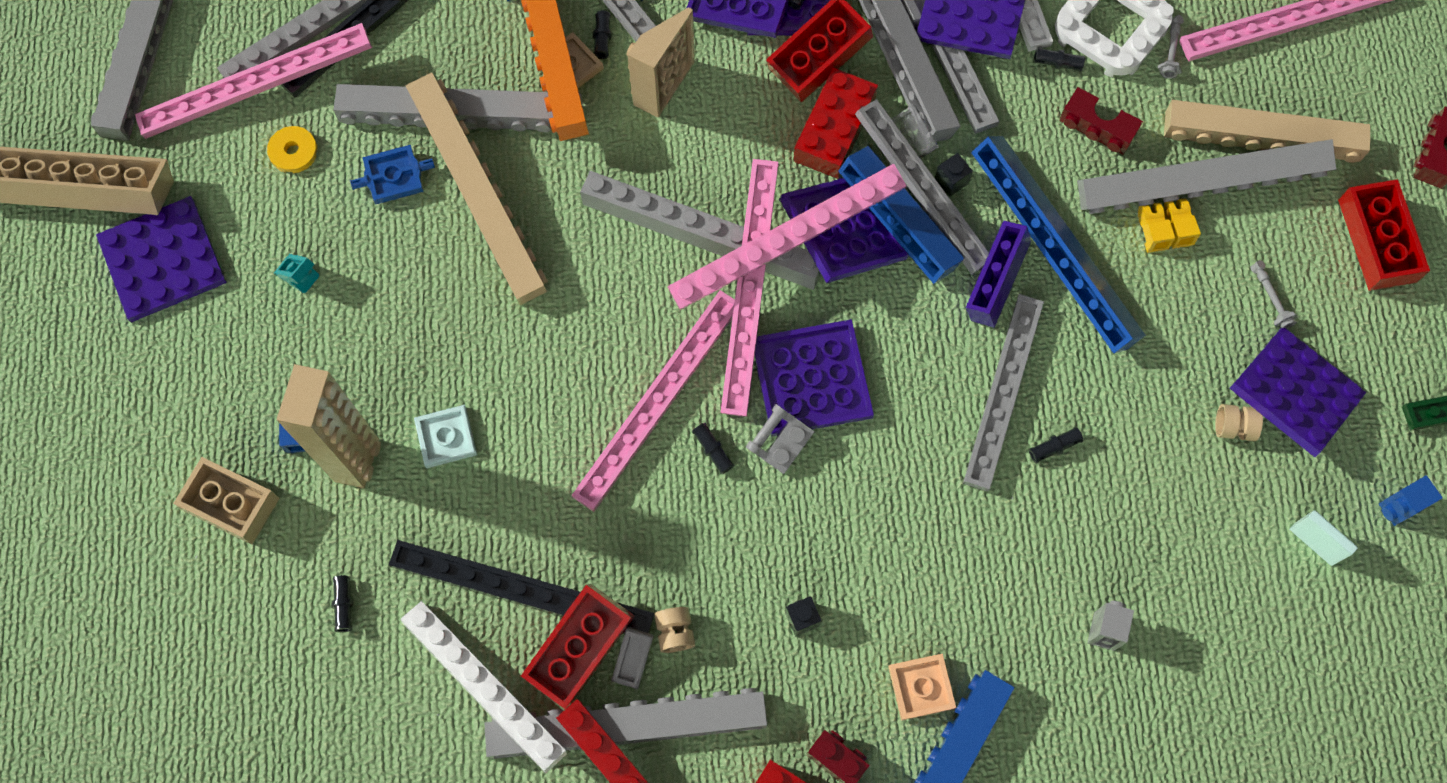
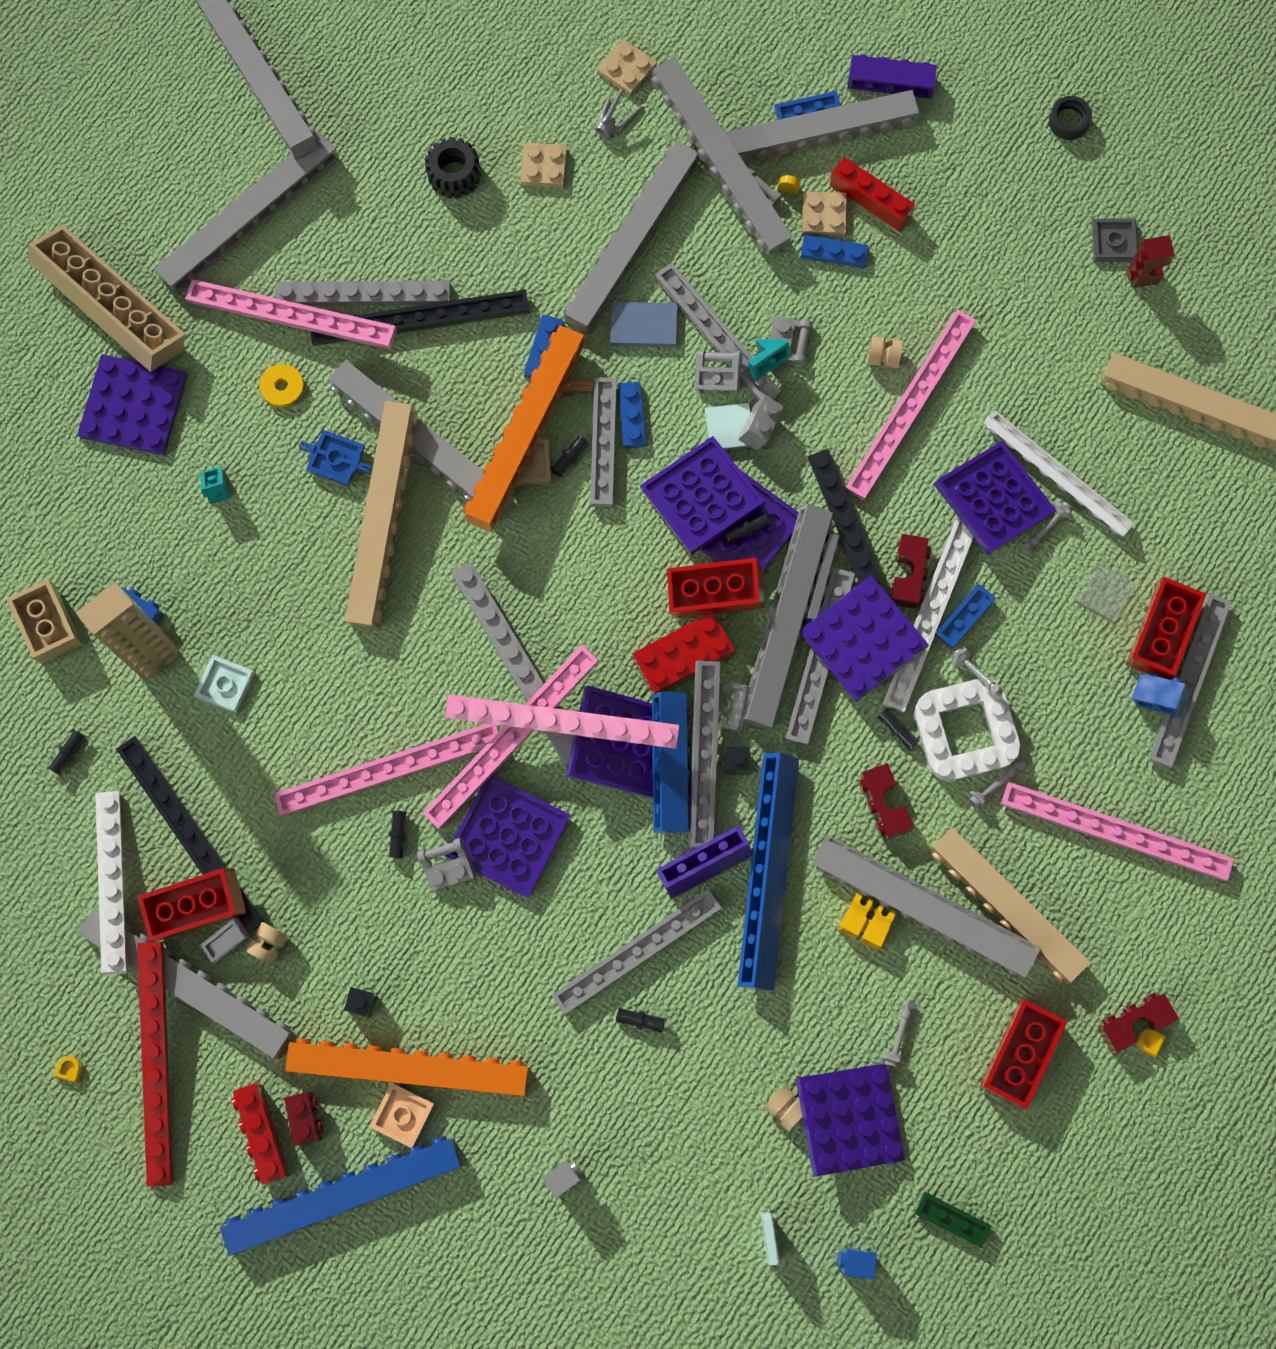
camera: 40 degrees right, 5 degrees up
tan slope [626,7,695,117] -> none
none -> orange brick [285,1038,529,1096]

